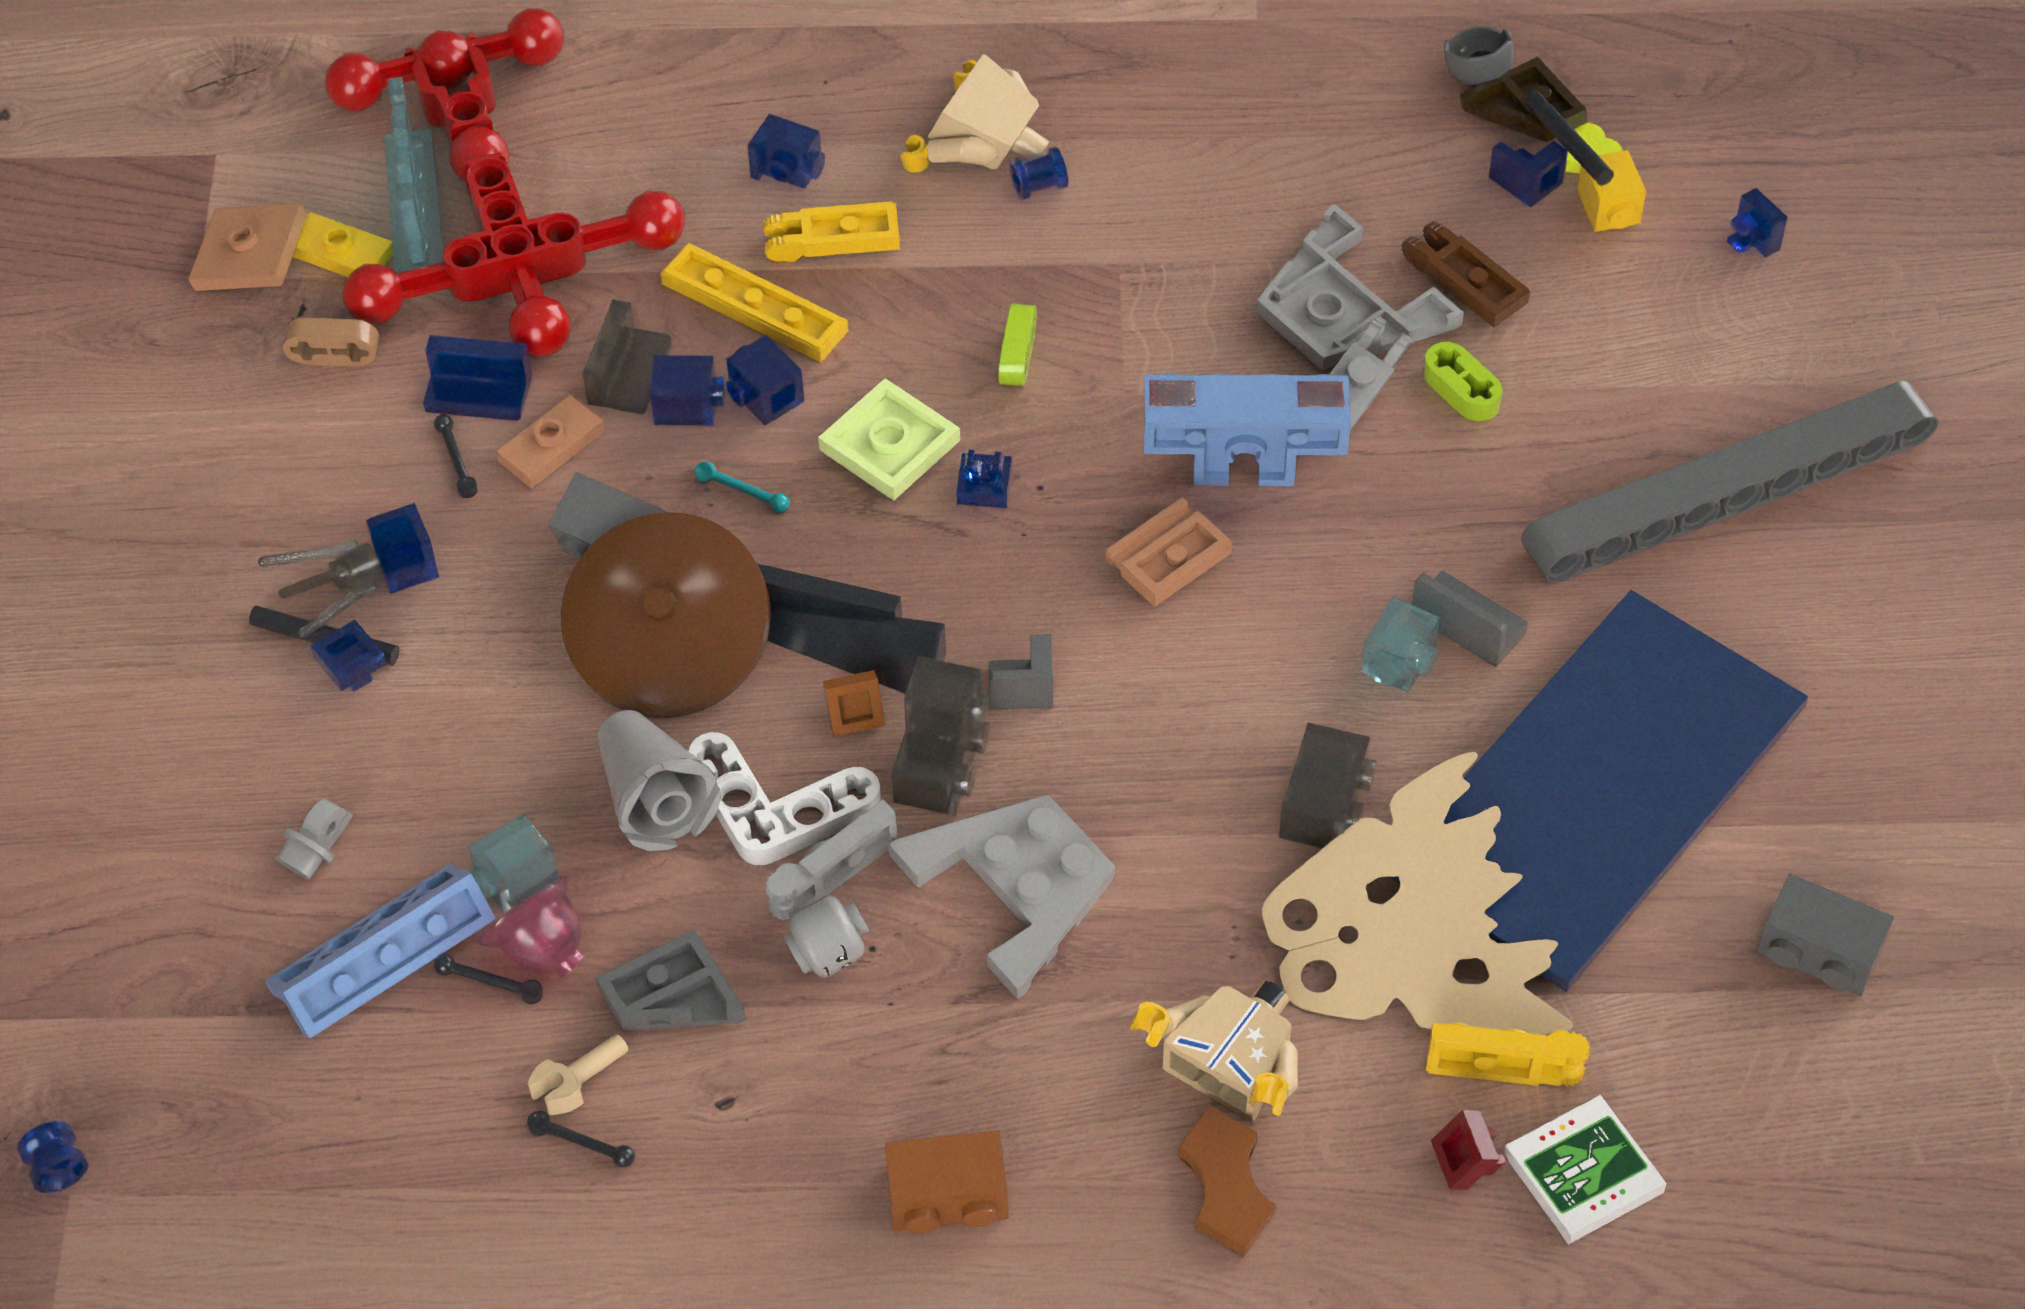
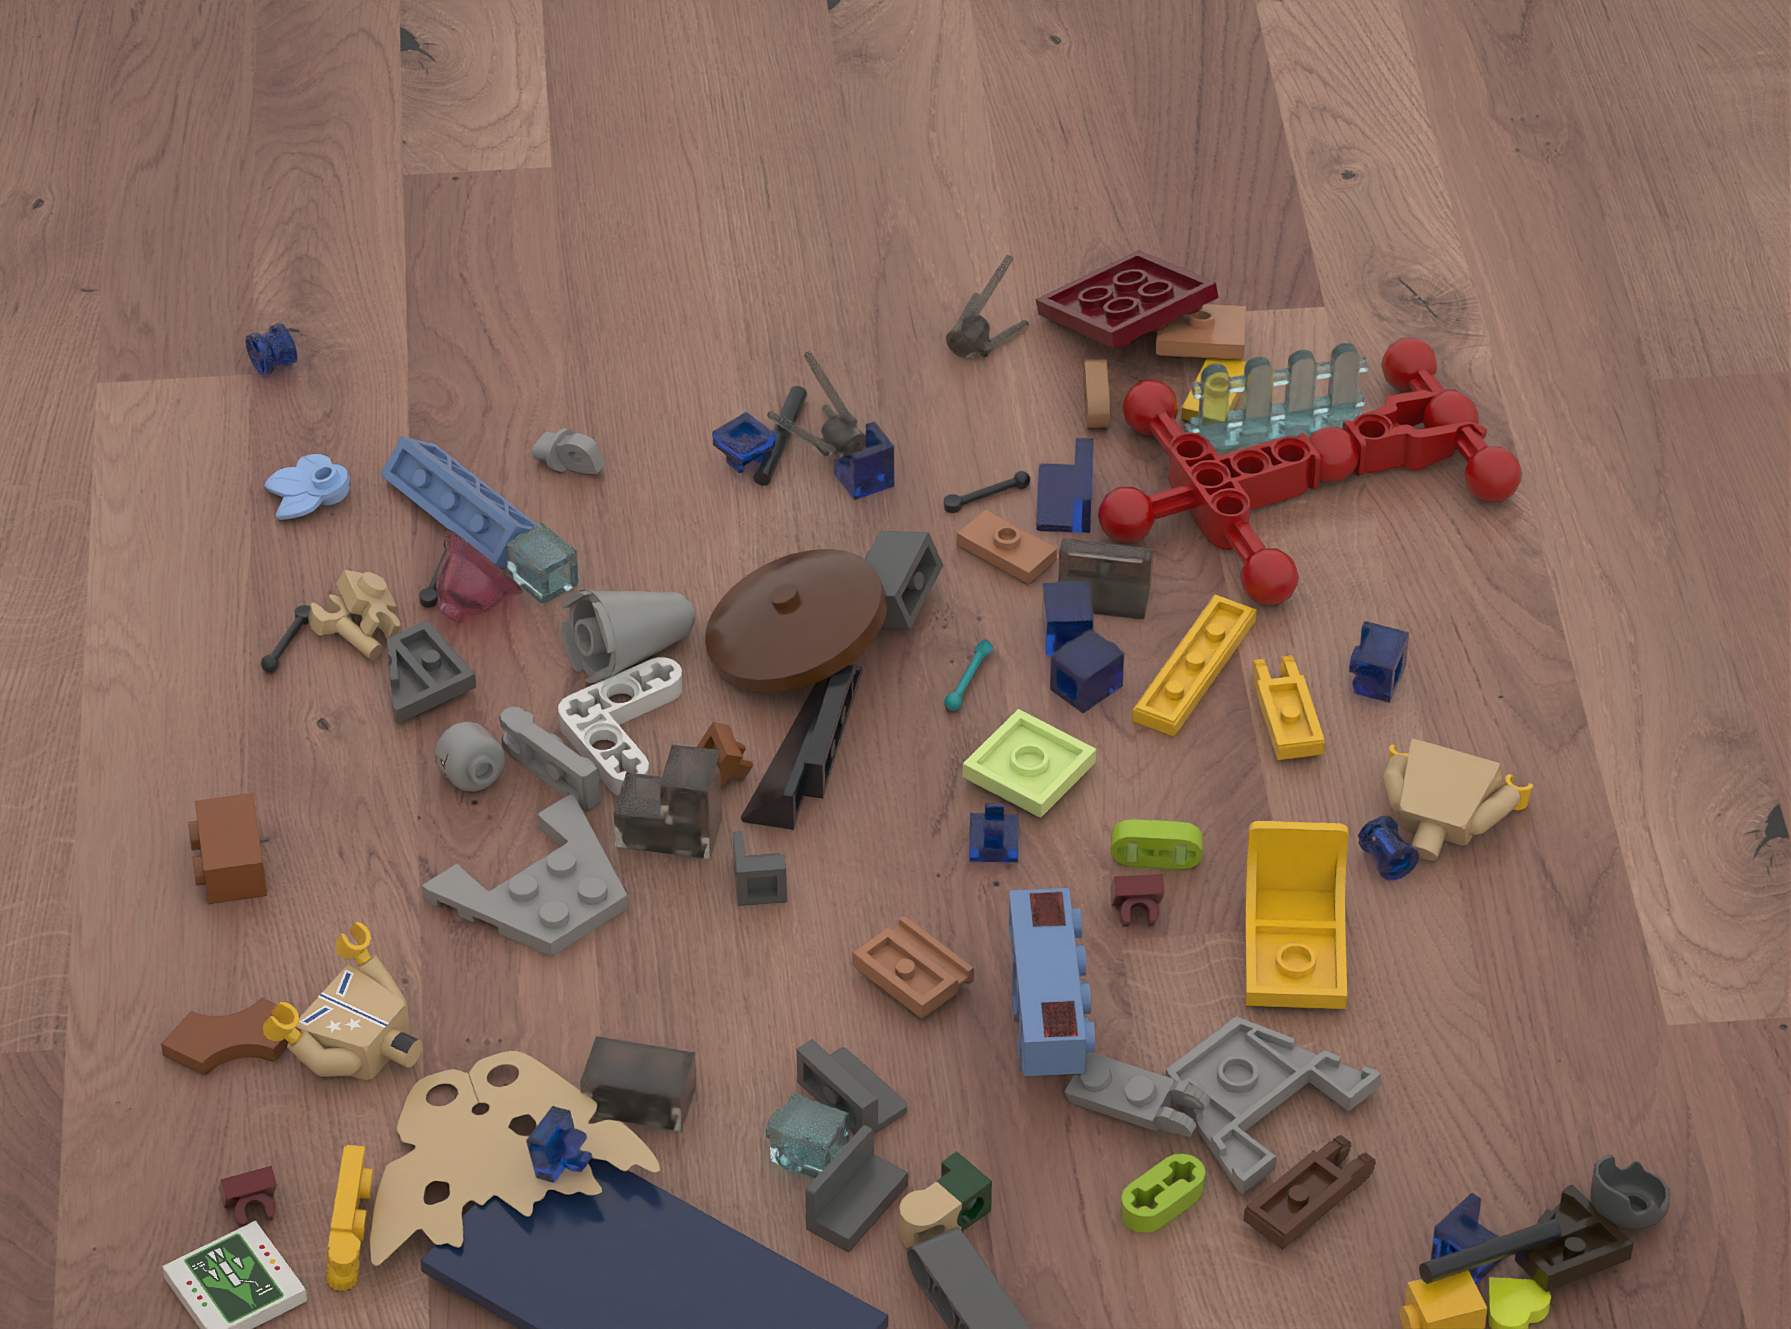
camera: 85 degrees right, 10 degrees down
none -> light blue plate [264,454,350,520]
none -> tan plate [336,570,400,639]
none -> clear blue tile [526,1106,593,1183]
none -> dark grey panel [796,1039,907,1135]
none -> leg [899,1151,992,1248]
none -> clear smoke plant [946,255,1029,359]
none -> dark red plate [1035,250,1219,349]
none -> dark red tile [1110,874,1164,927]
none -> yellow bracket [1245,821,1349,1009]

